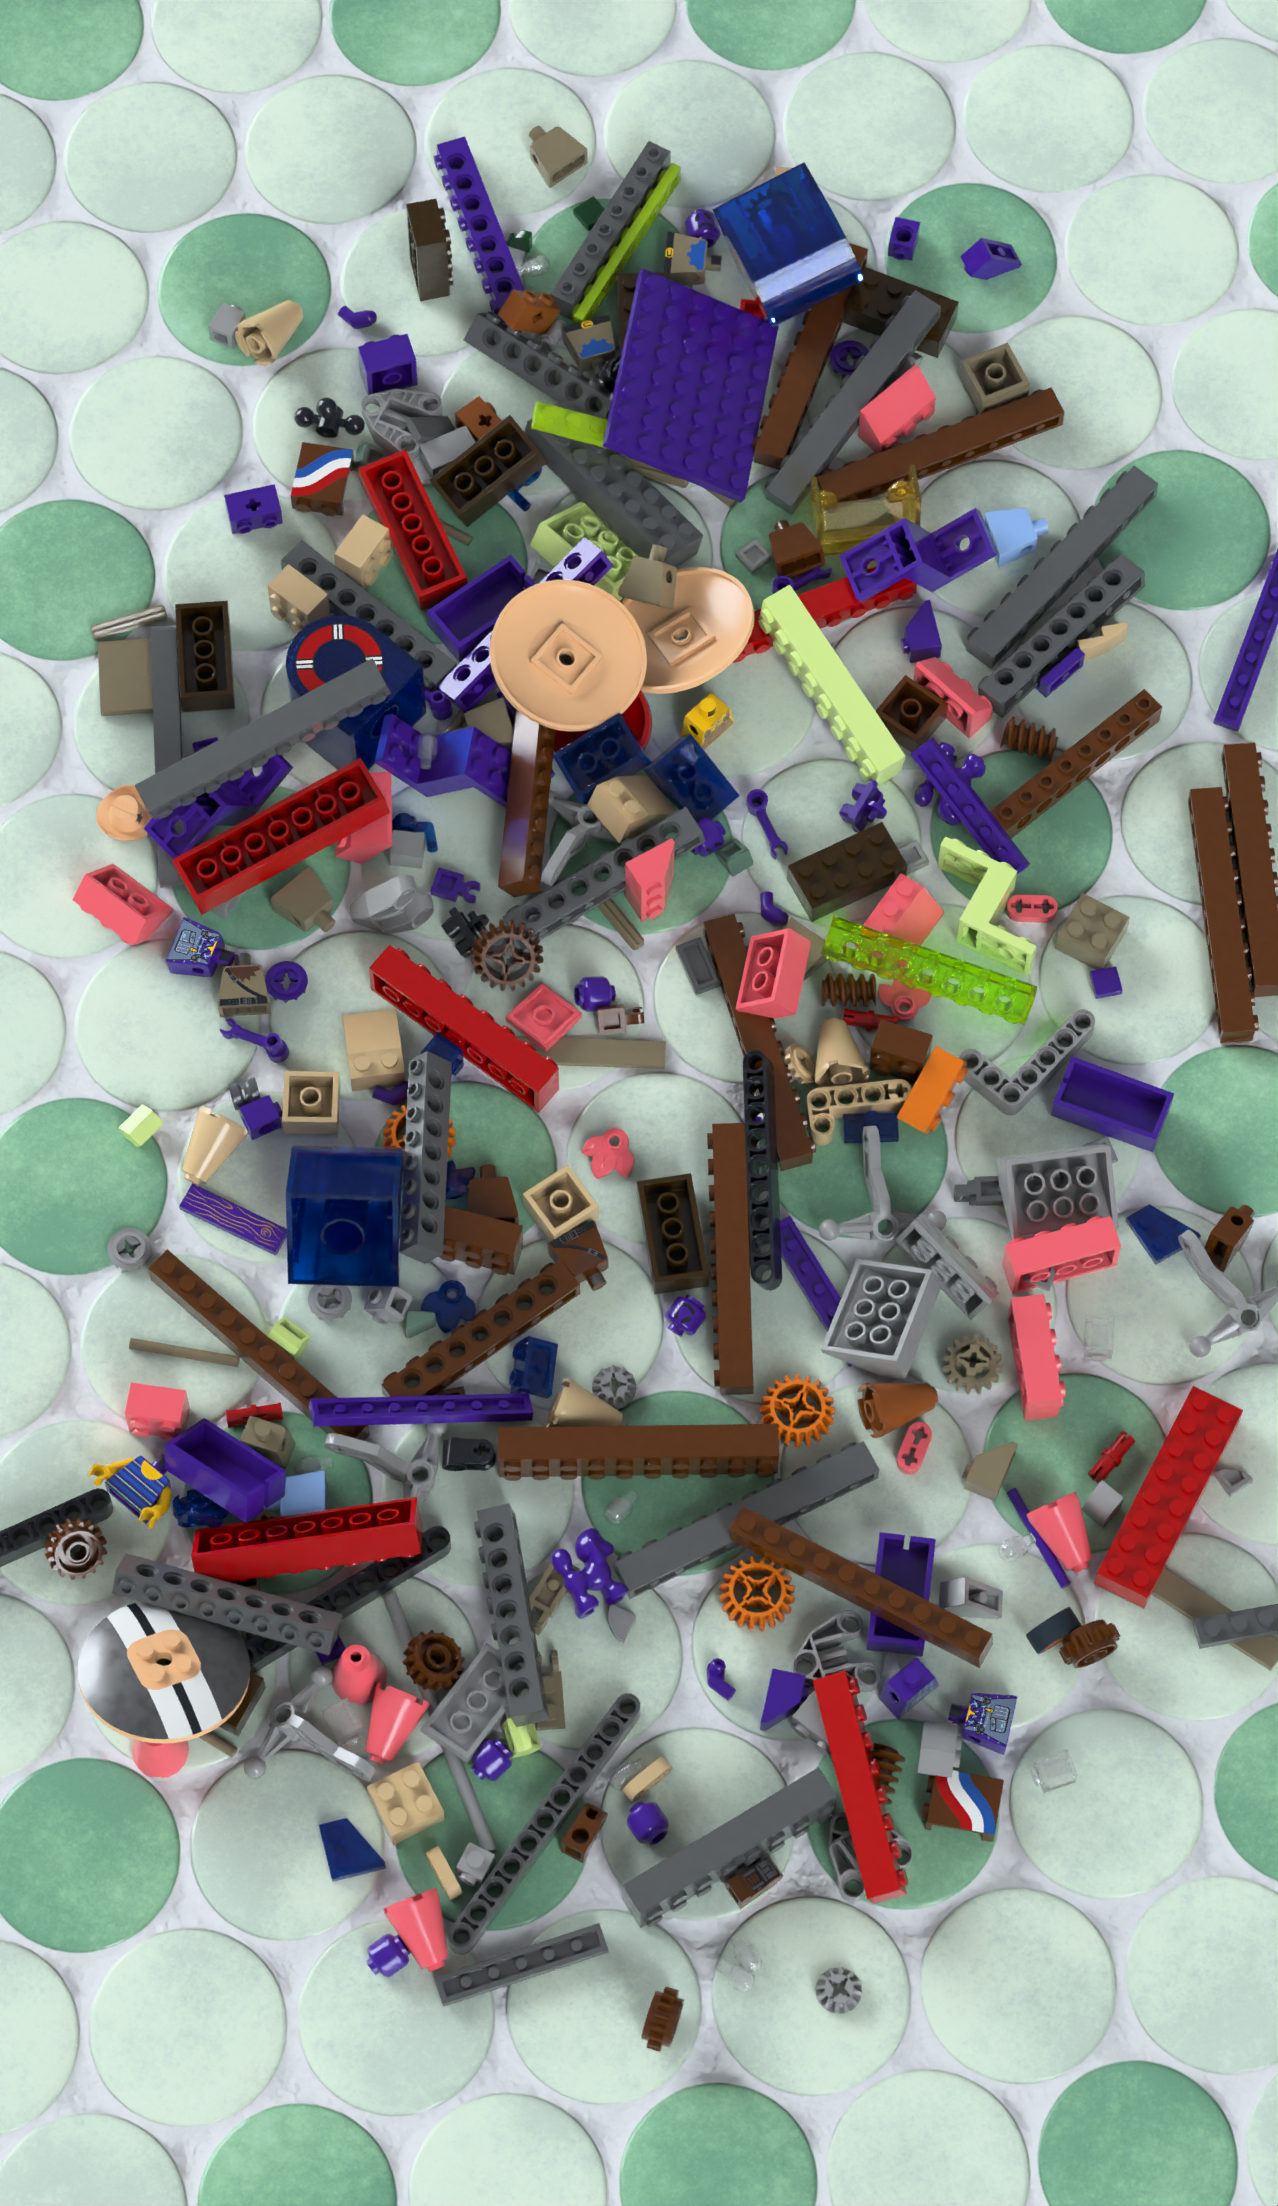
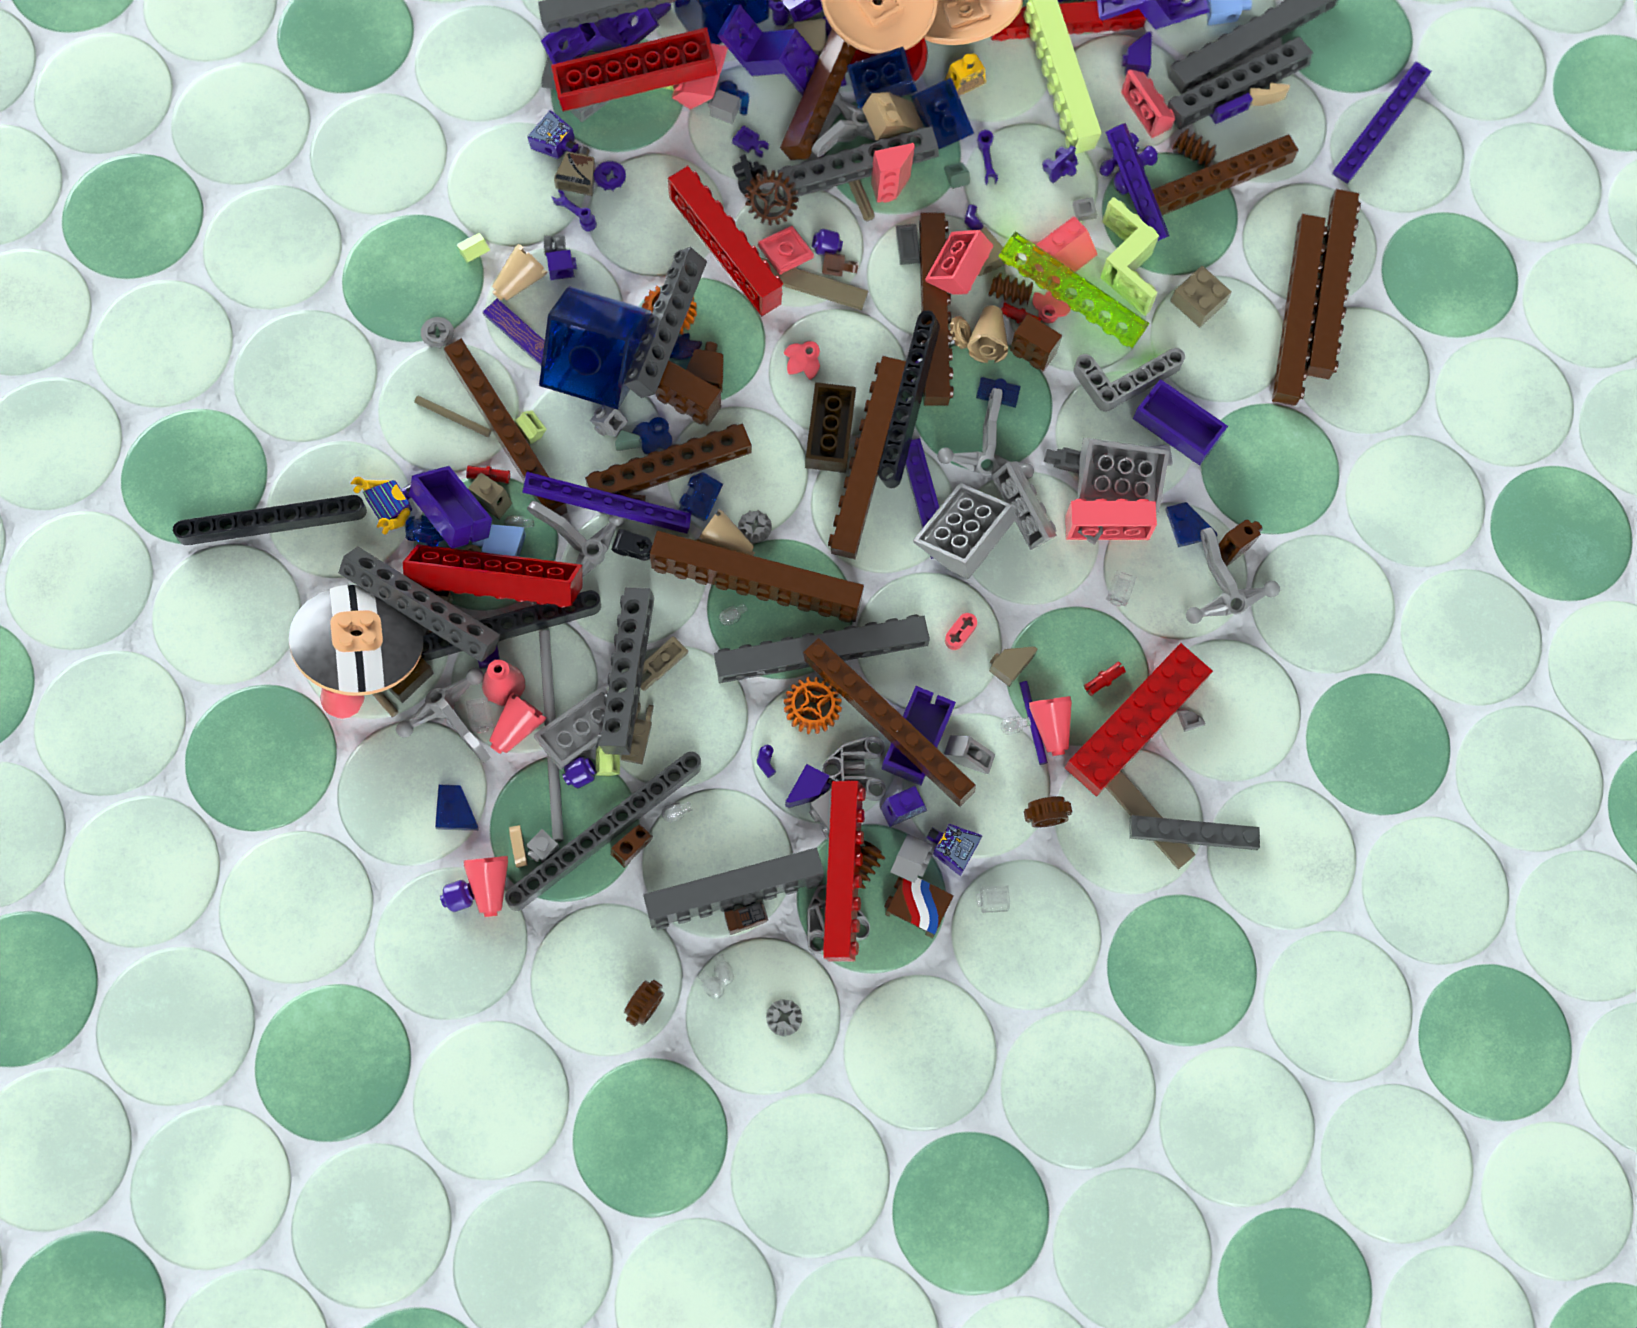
camera: 10 degrees right, 5 degrees up
reddish brown gear [44,1517,107,1580] -> none
coral slope [72,864,174,946] -> none
light nougat hat [96,785,153,841] -> none
coral brick [125,1382,190,1441] -> none
dark tan torso [271,866,336,932] -> none
tan brick [282,1071,340,1135] -> none
light grey gear [308,1278,352,1322] -> none
tan slope [342,1009,406,1091] -> none
light grey connector [349,875,434,935] -> none
tan brick [367,1761,445,1845] -> none
dark purple arm [372,1081,408,1106] -> none
reddish brown gear [403,1630,465,1692] -> none
clear cylinder [416,732,438,769] -> none
clear blue brick [421,1033,464,1076] -> none
dark grey plate [434,1923,609,2007] -> none
tan brick [523,1165,599,1241] -> none
reddish brown torso [548,1220,609,1291] -> none
dark purple animal [552,1528,628,1619] -> none
light grey tile [608,1604,636,1643] -> none
tan beam [622,1757,673,1802] -> none
dark purple head [626,1801,669,1845] -> none
dark purple head [665,1294,706,1337] -> none
dark purple head [691,817,726,857] -> none
orange gear [760,1373,835,1449] -> none
dark brown brick [787,822,907,922] -> none
tan beam [806,1079,912,1146] -> none
dark orange cone [857,1382,938,1438] -> none
reddish brown brick [876,675,948,753] -> none
orange brick [896,1046,968,1134] -> none
dark tan gear [942,1334,1003,1395] -> none
coral beam [1006,895,1058,923] -> none
coral brick [1007,1294,1066,1421] -> none
black wheel [1026,1607,1082,1654] -> none
light grey brick [1082,1480,1124,1528] -> none
dark purple tile [1090,966,1123,999] -> none

